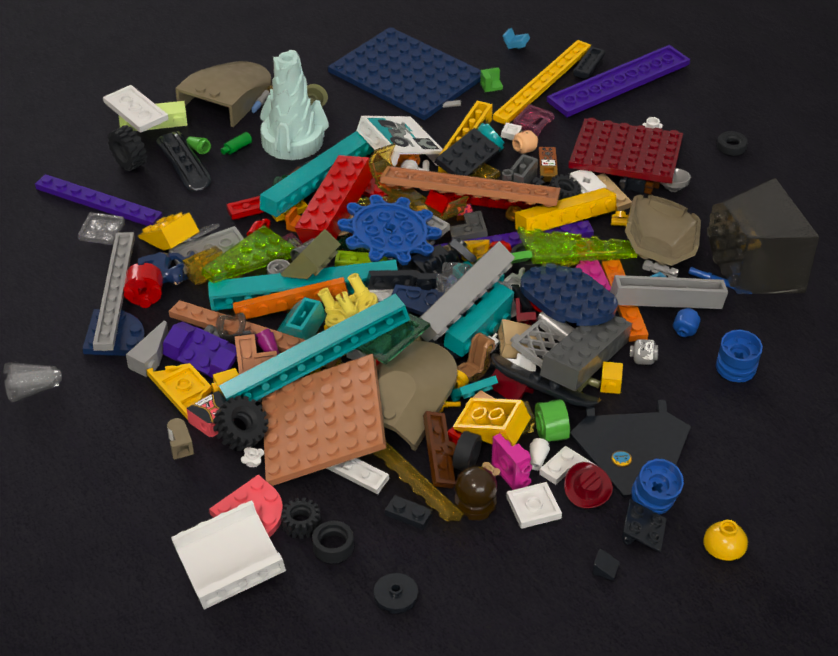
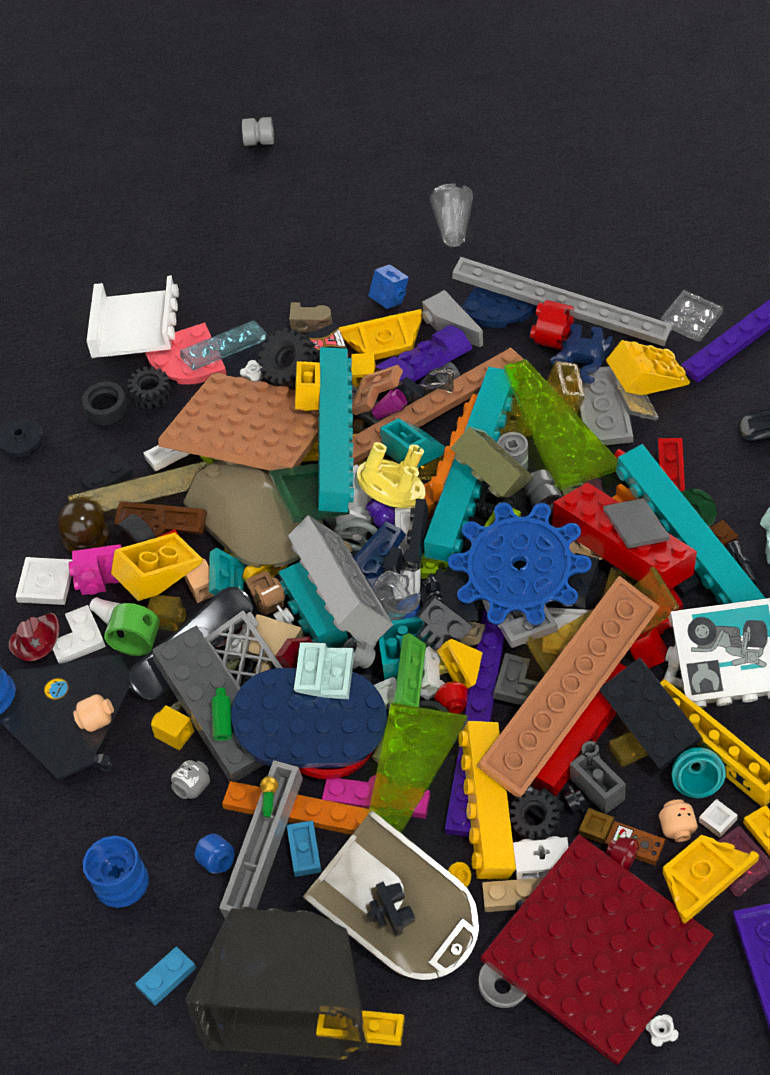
camera: 120 degrees right, 10 degrees up
none -> light nougat head [74,694,114,732]
none -> dark azure plate [135,947,196,1005]
none -> clear light blue plate [180,320,267,370]
none -> green cylinder [212,688,232,741]
none -> piece [260,776,279,818]
none -> light aqua slope [294,643,354,699]
none -> yellow brick [295,361,320,411]
none -> black hips [366,881,415,937]
none -> blue head [369,264,409,309]
none -> dark grey piece [603,498,670,549]
none -> dark red cone [605,837,640,870]
none -> yellow wing [663,835,759,923]

